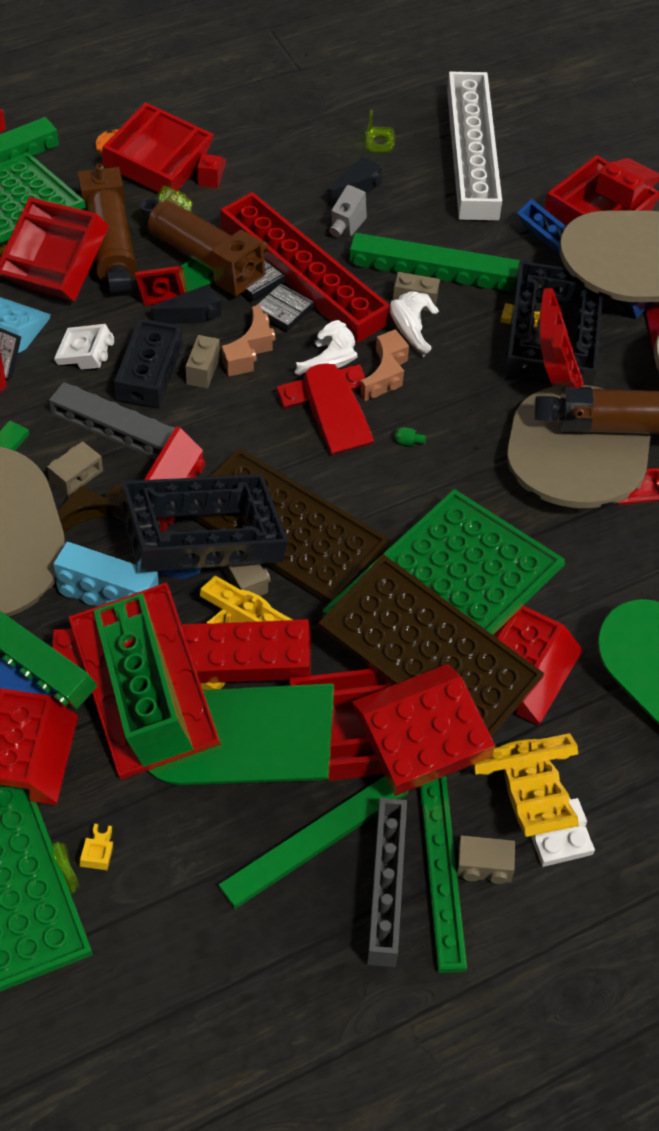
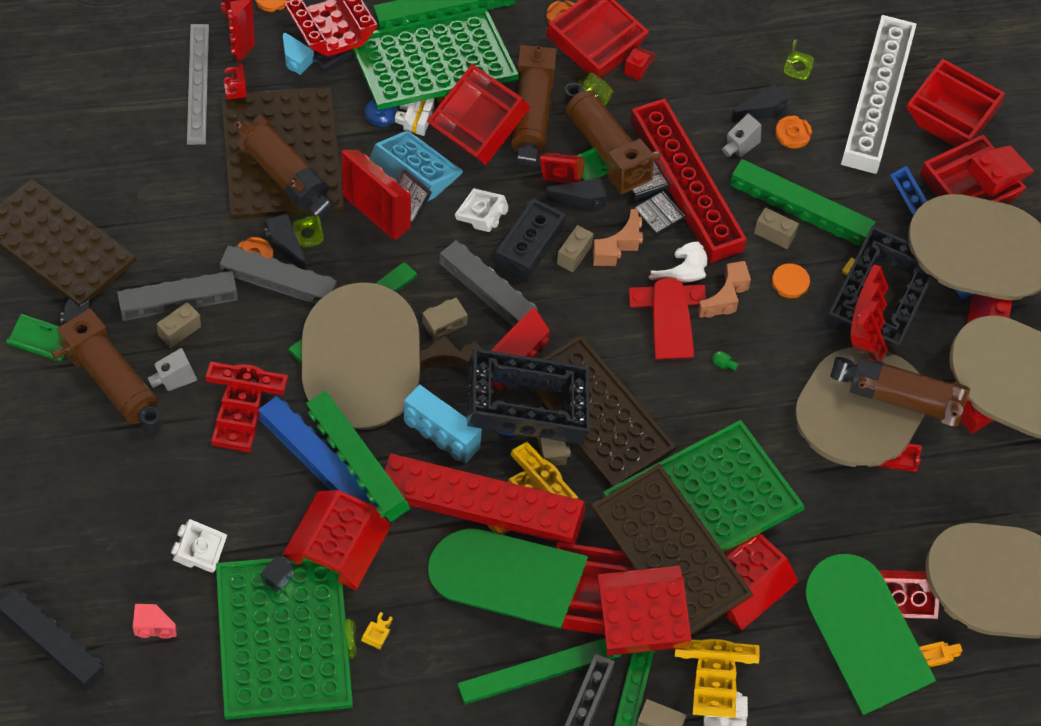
camera: 15 degrees right, 5 degrees up
piece [69,582,221,780] -> none
white hair [390,291,439,357] -> none
none -> orange tile [772,264,810,299]
none -> orange tile [775,116,812,149]
none -> red slope [906,59,1005,147]

